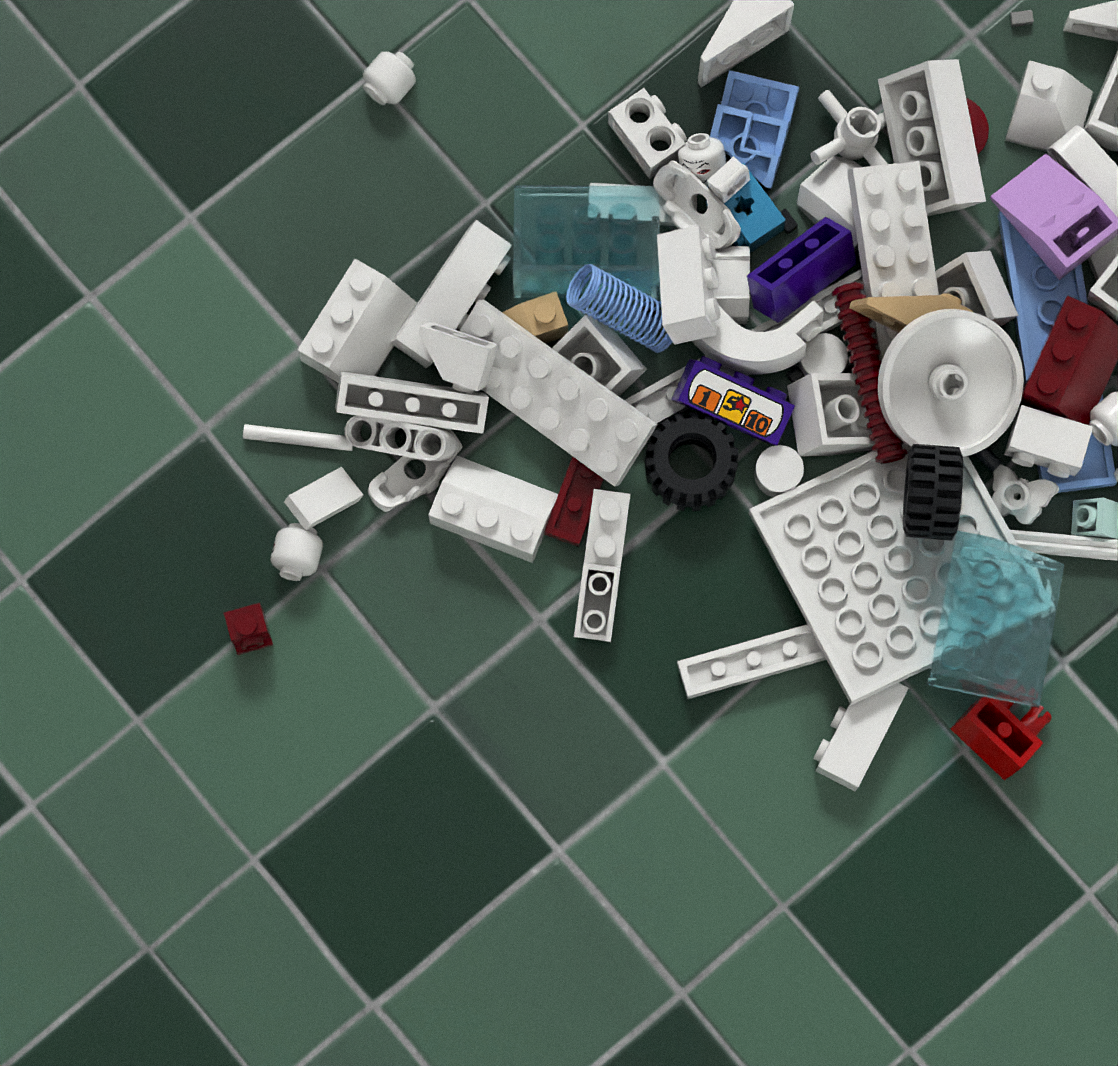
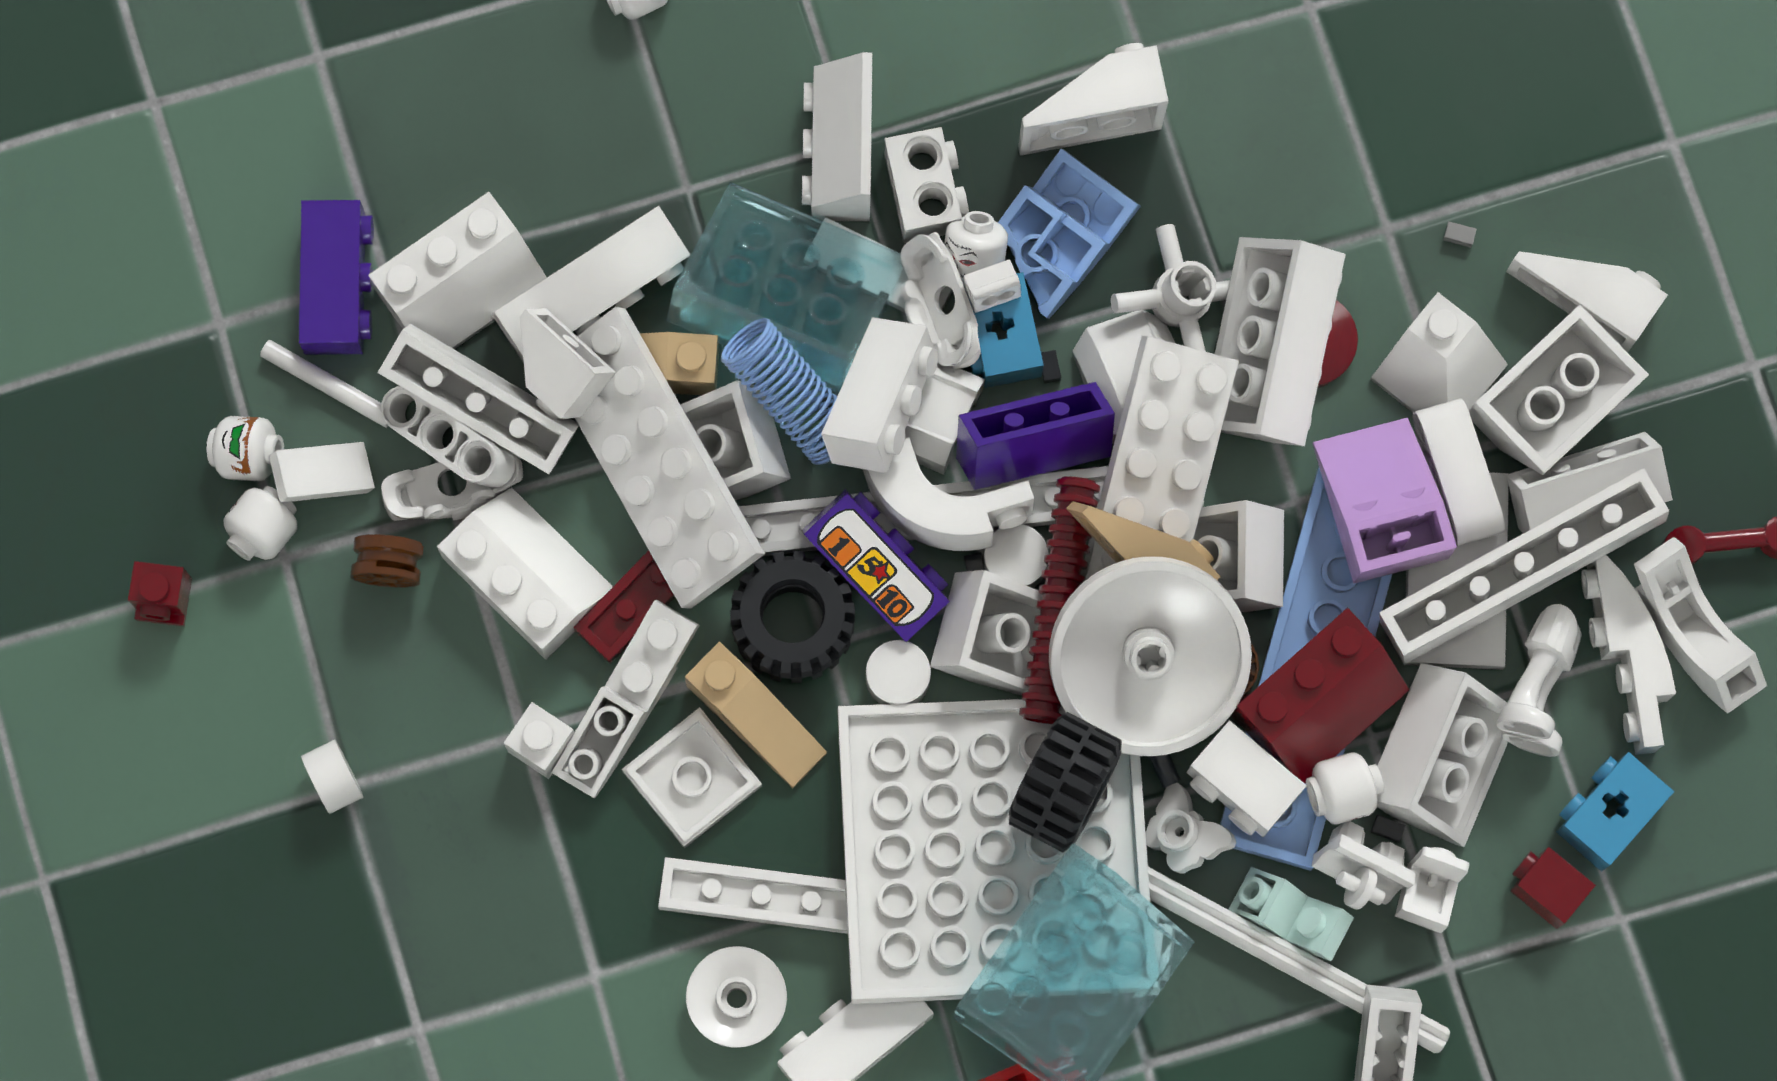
camera: 20 degrees right, 0 degrees up
none -> white head [206,416,284,481]
none -> dark purple brick [299,200,374,355]
none -> white piece [301,739,364,814]
none -> reddish brown wheel [350,534,424,587]
none -> white brick [504,702,575,779]
none -> white tile [622,707,762,848]
none -> tan slope [685,641,827,789]
none -> white dish [686,946,787,1048]
none -> white slope [802,52,872,221]

